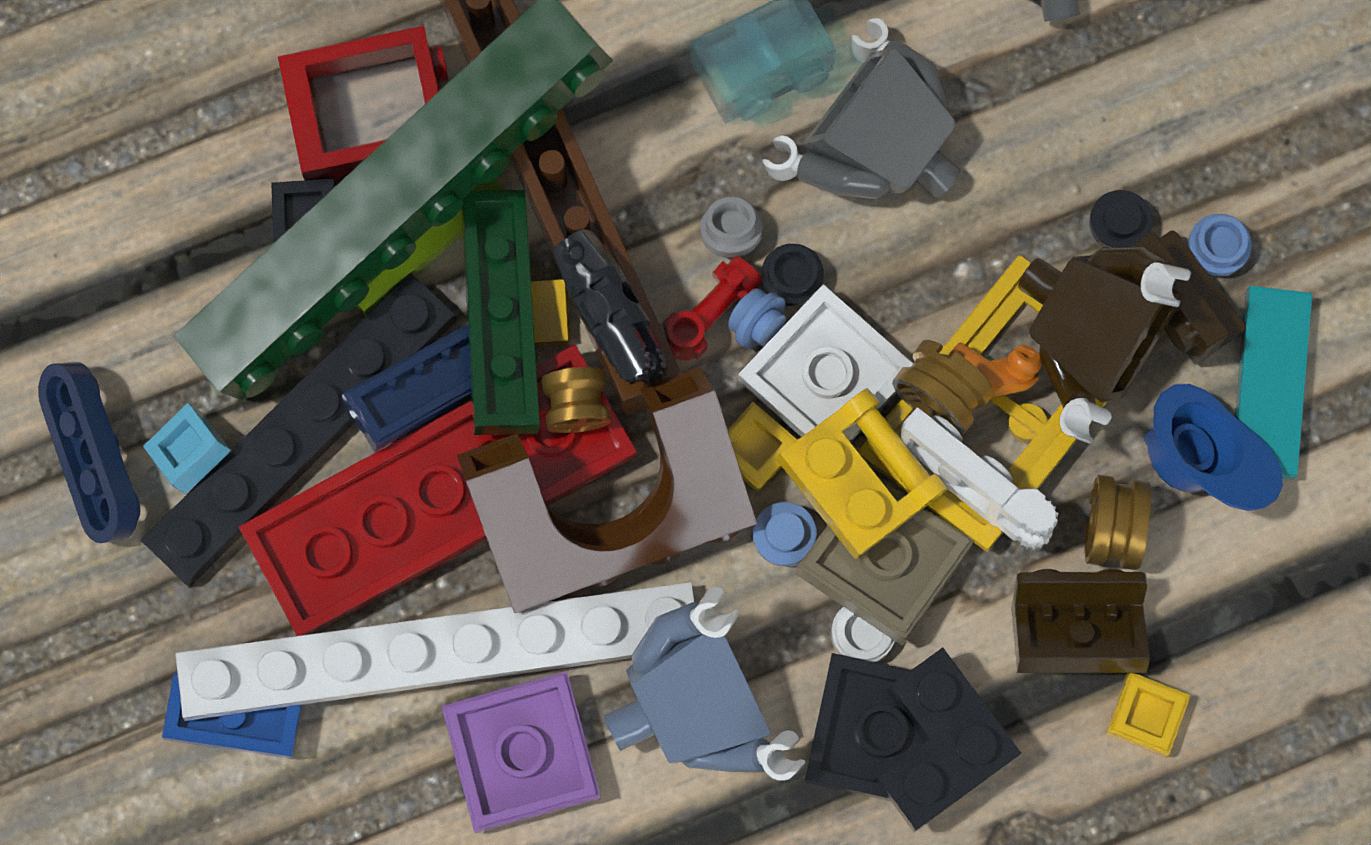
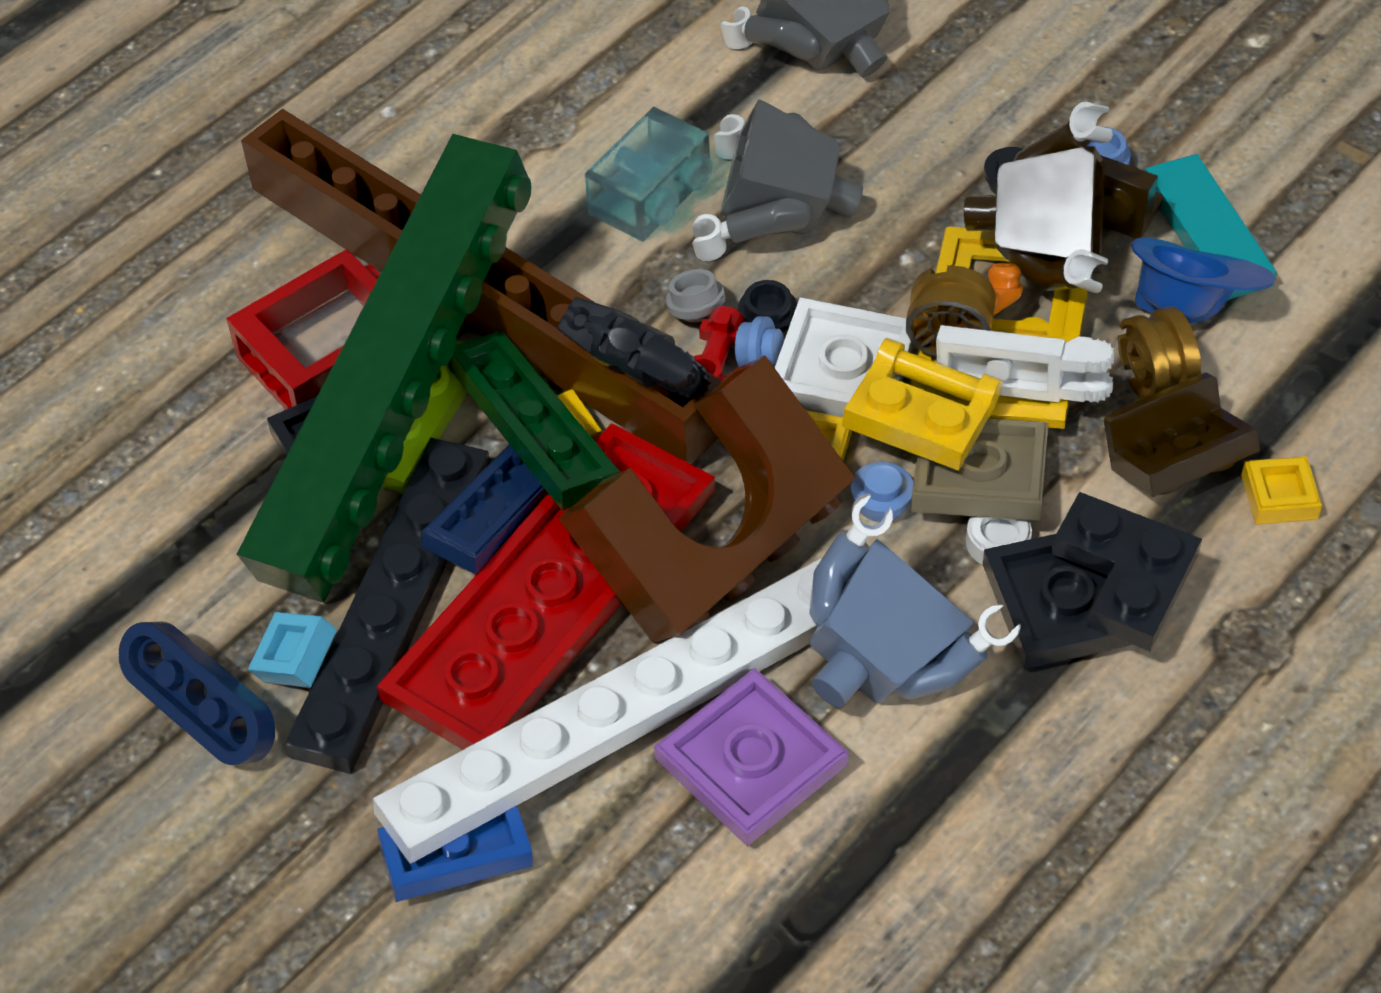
camera: 25 degrees left, 25 degrees down
pearl gold wheel [542,367,611,433] -> none

